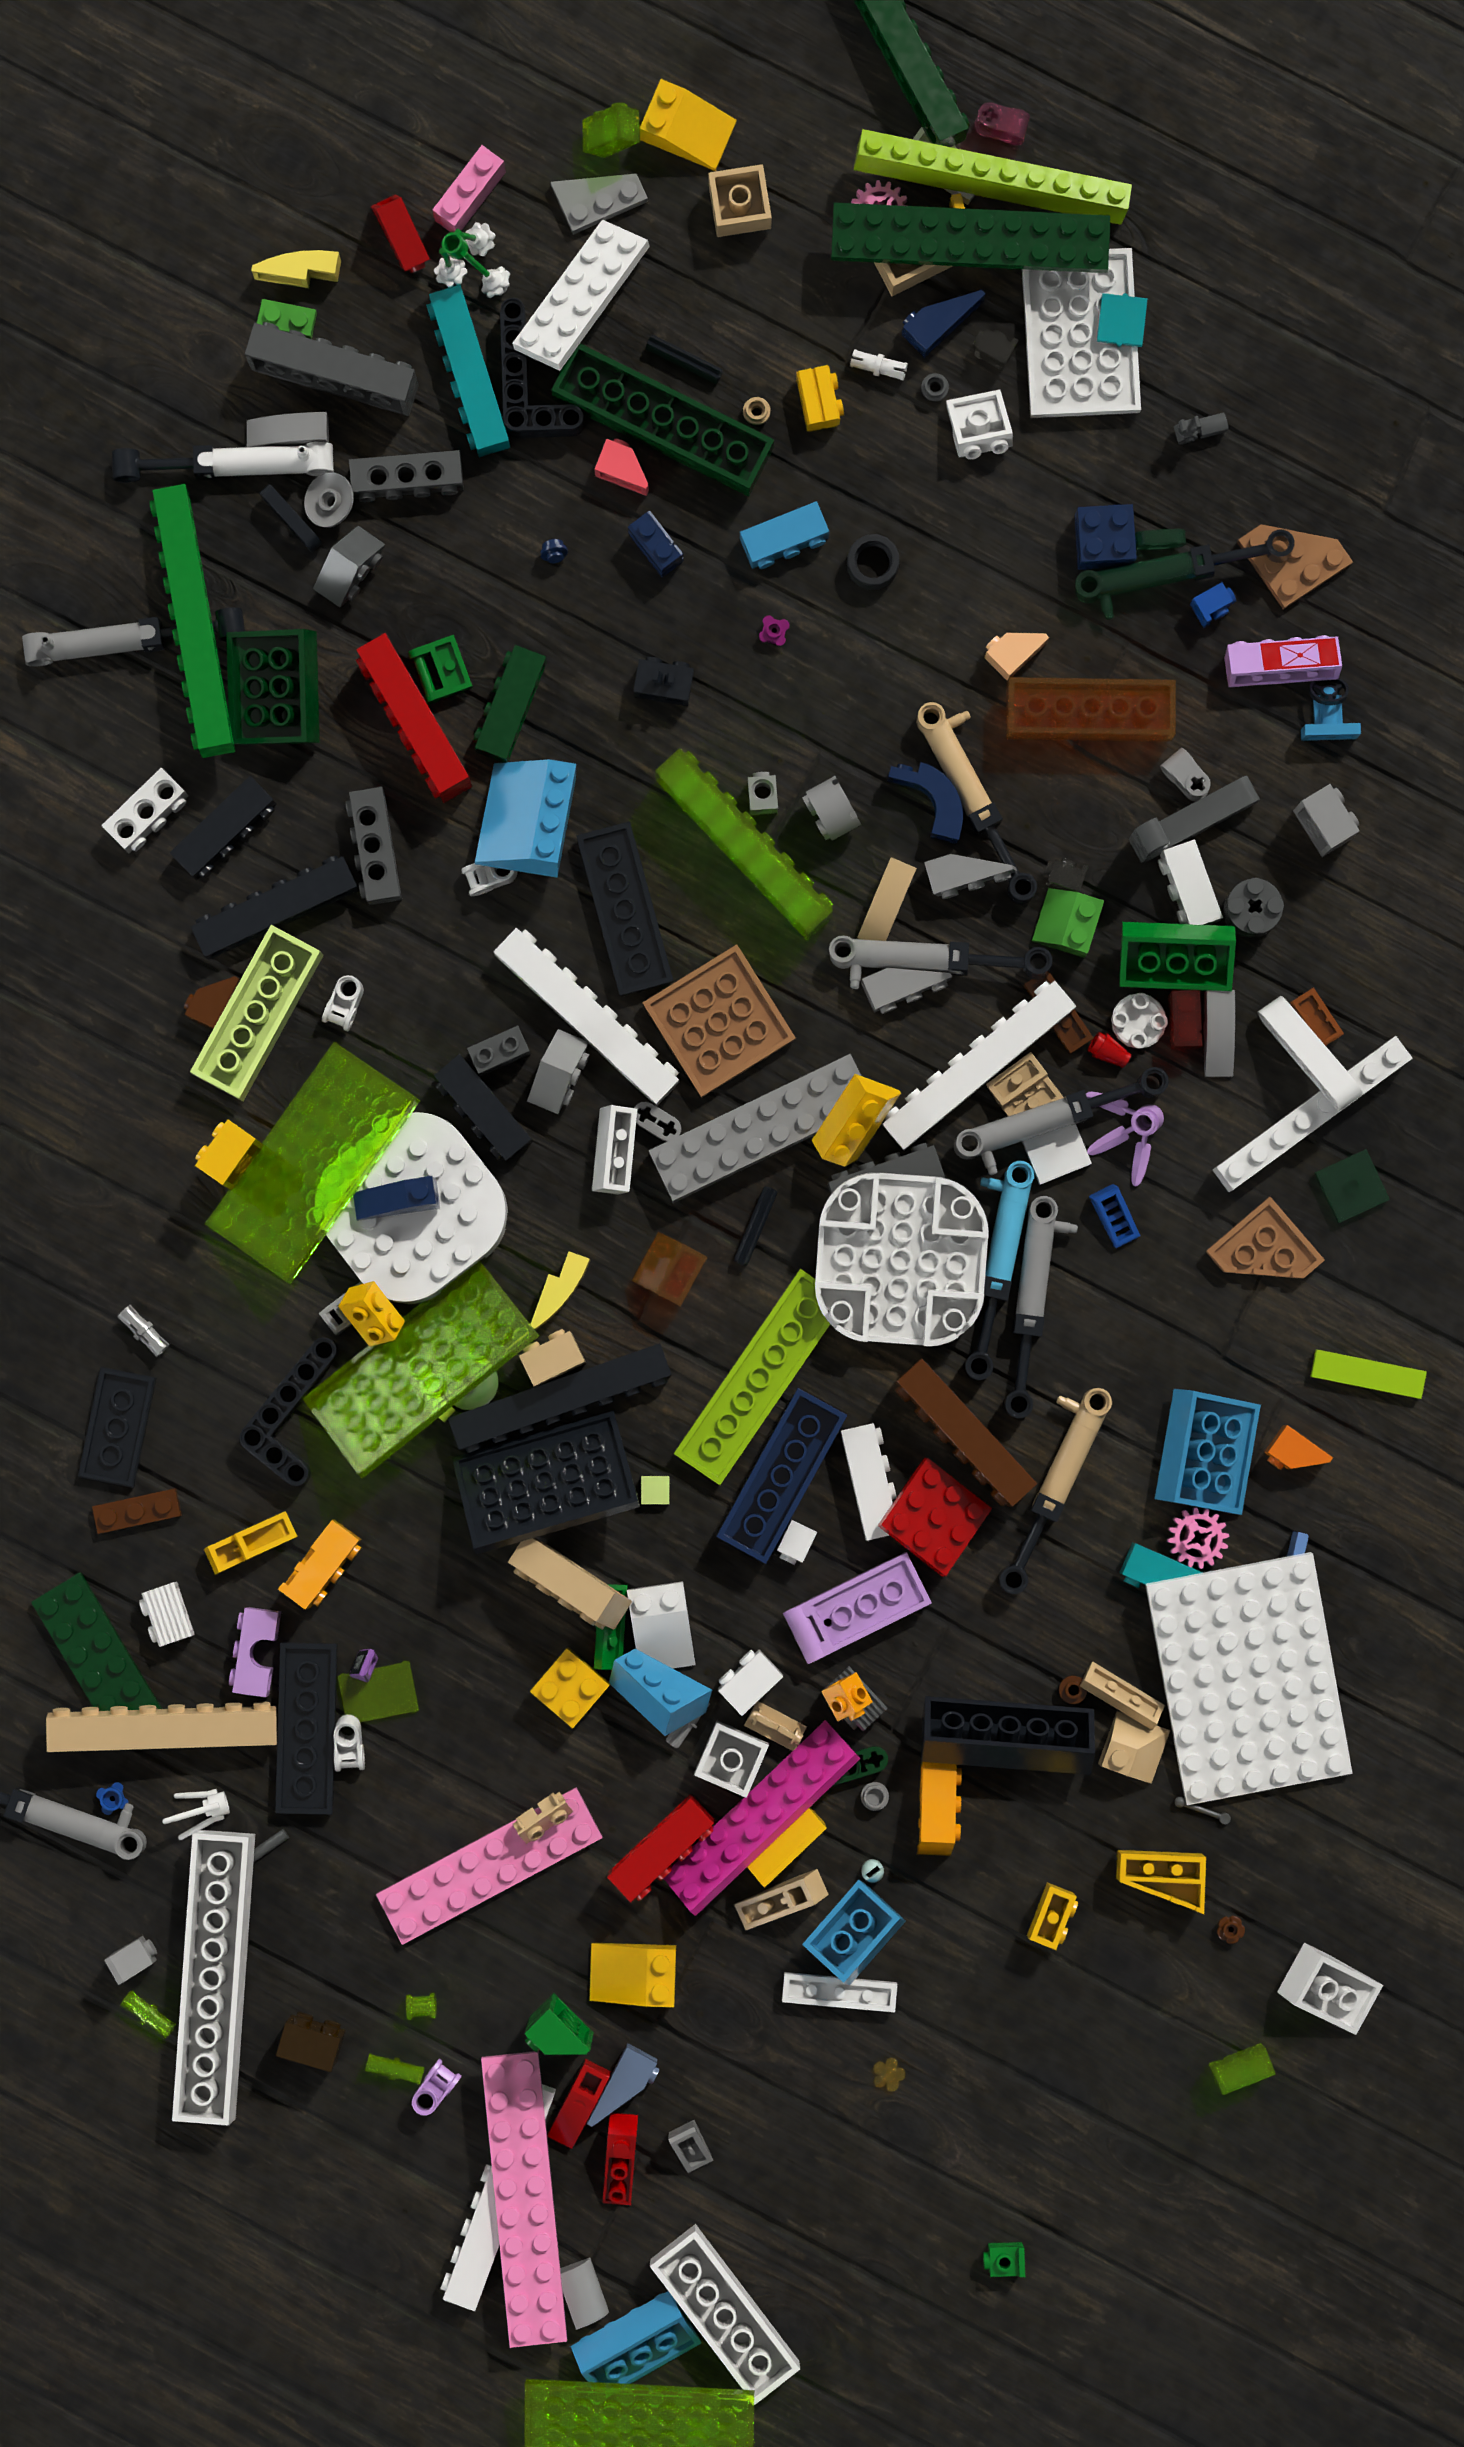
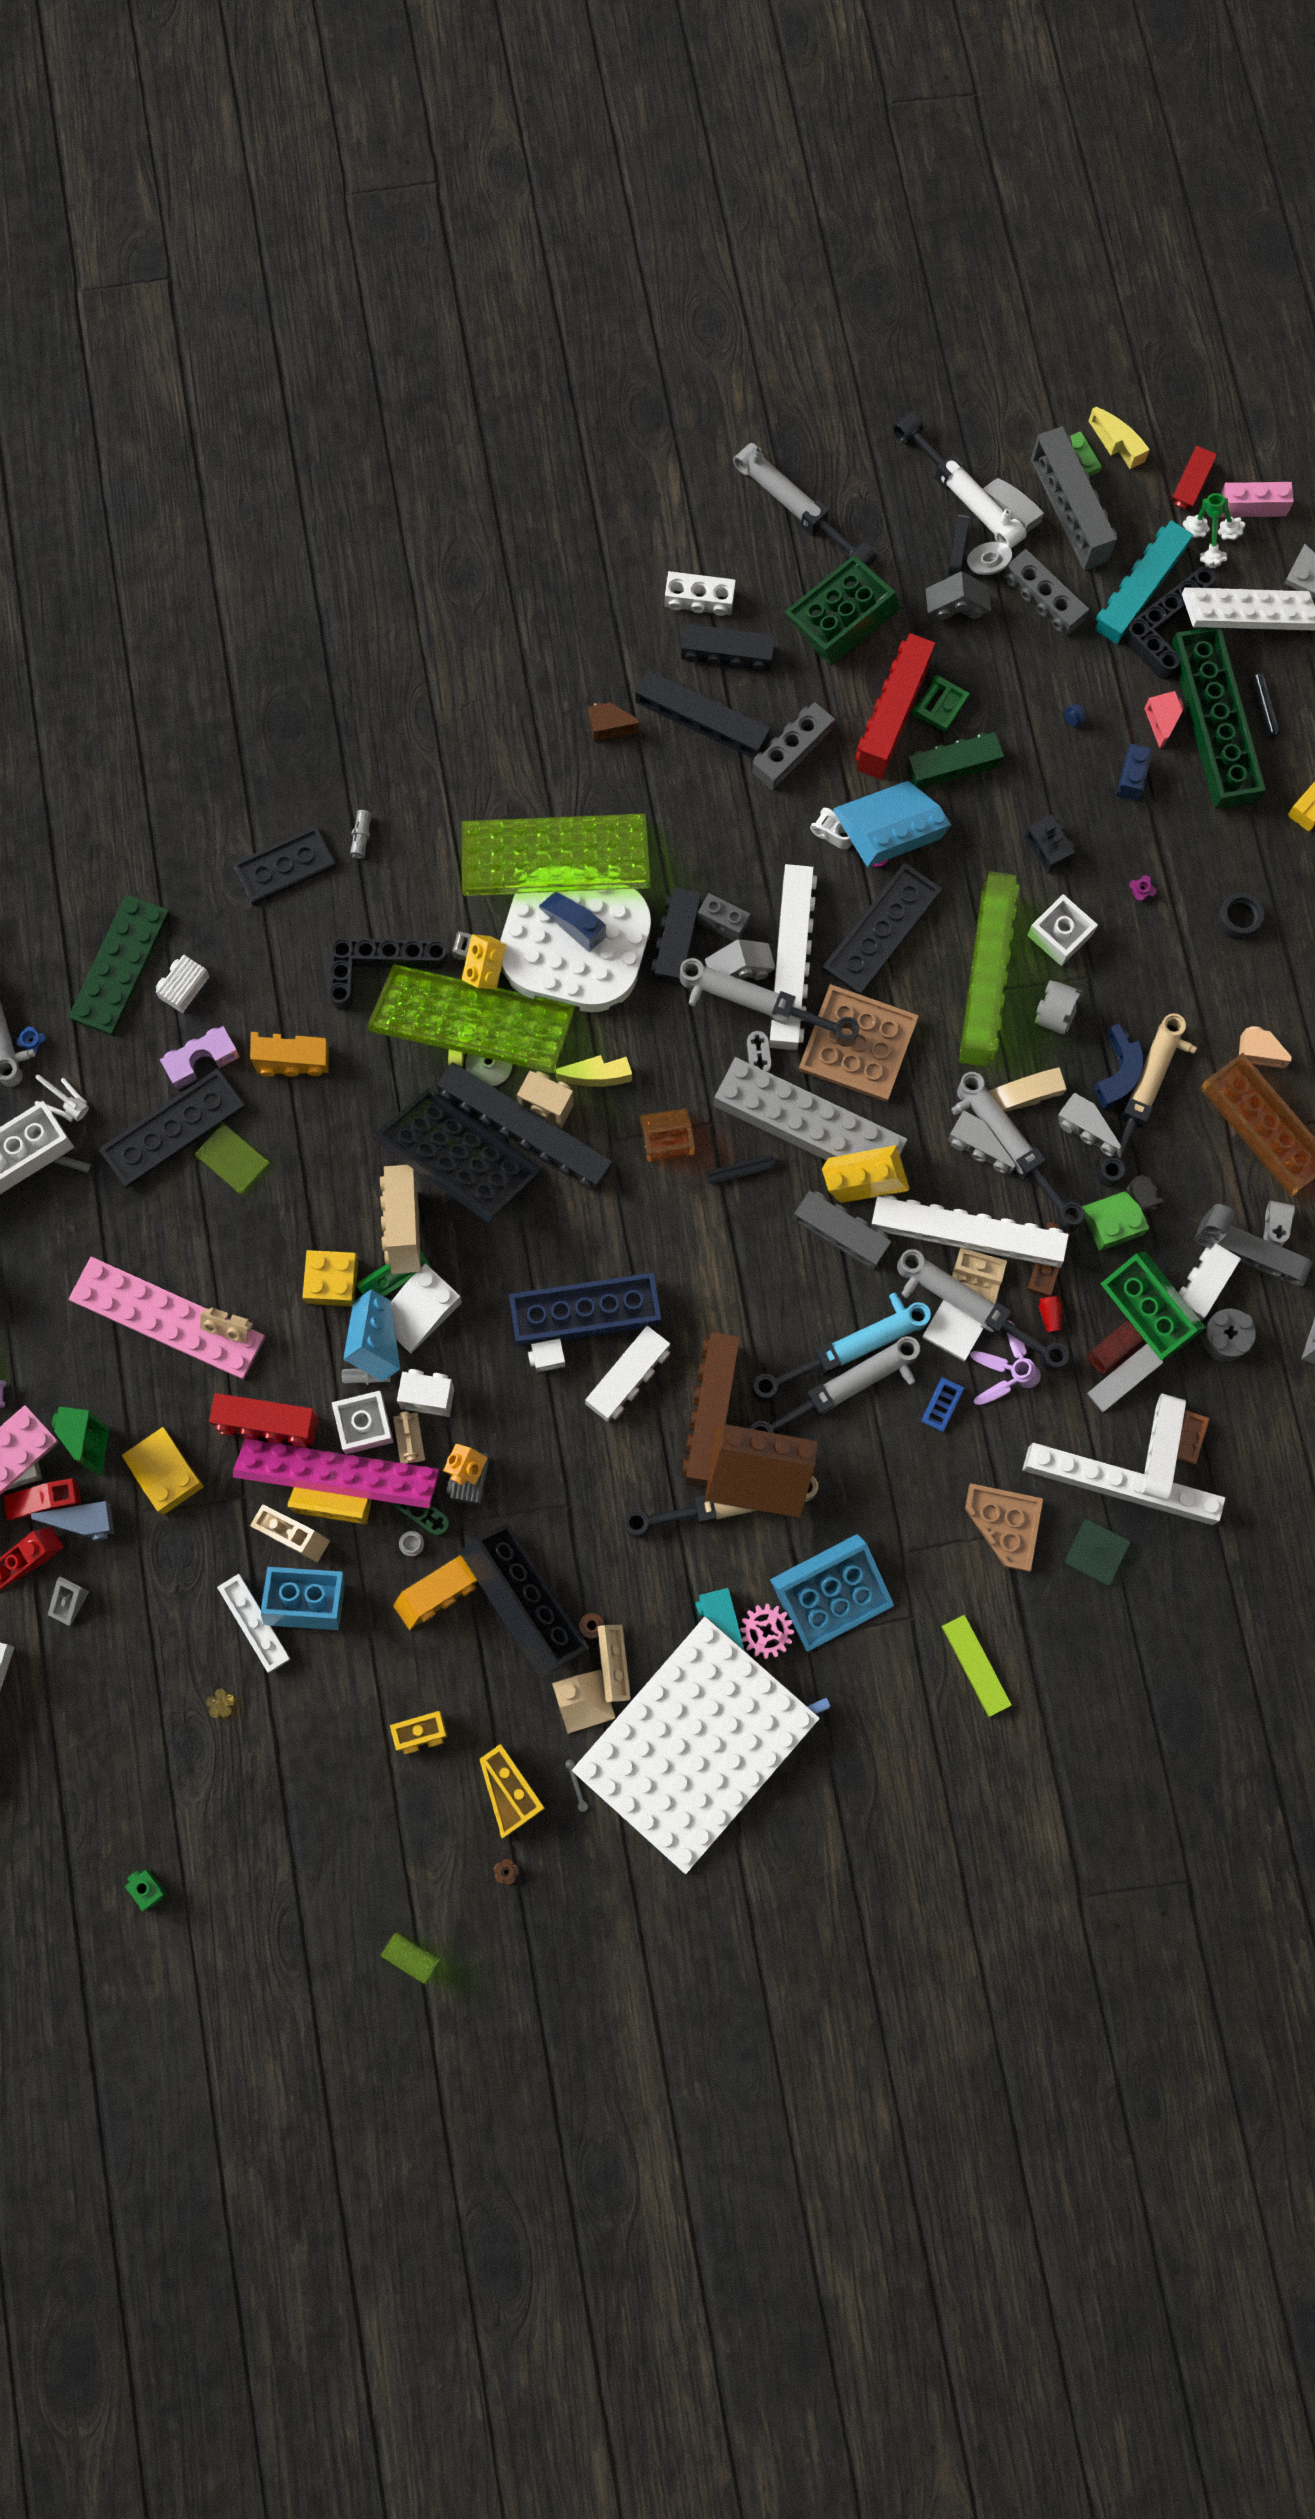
camera: 55 degrees right, 10 degrees down
tan brick [46,1702,277,1752] -> none
reddish brown plate [92,1488,182,1534] -> none
green brick [150,484,235,758] -> none
yellowish green brick [190,925,323,1101] -> none
yellow brick [195,1120,266,1192] -> none
yellow slope [204,1511,297,1575] -> none
white piece [322,975,364,1032] -> none
white piece [333,1714,365,1772] -> none
medium lavender slope [349,1649,378,1683] -> none
clear neon green bush [406,1993,437,2020] -> none
white brick [592,1105,637,1194] -> none
yellowish green tile [641,1476,670,1504] -> none
lime plate [674,1269,830,1485] -> none
dark azure brick [740,501,829,569] -> none
tan plate [743,397,770,425] -> none
light grey brick [748,772,778,815] -> none
lavender hinge [783,1552,931,1664] -> none
white plate [815,1173,988,1346] -> none
light aqua hinge [861,1859,884,1883] -> none
red plate [878,1458,992,1577] -> none
white dish [1111,993,1168,1049] -> none
orange slope [1264,1425,1333,1470] -> none
white slope [1277,1943,1383,2035] -> none
none -> light grey piece [680,958,860,1047]
none -> reddish brown slope [705,1424,818,1518]
none -> white brick [1027,894,1098,966]

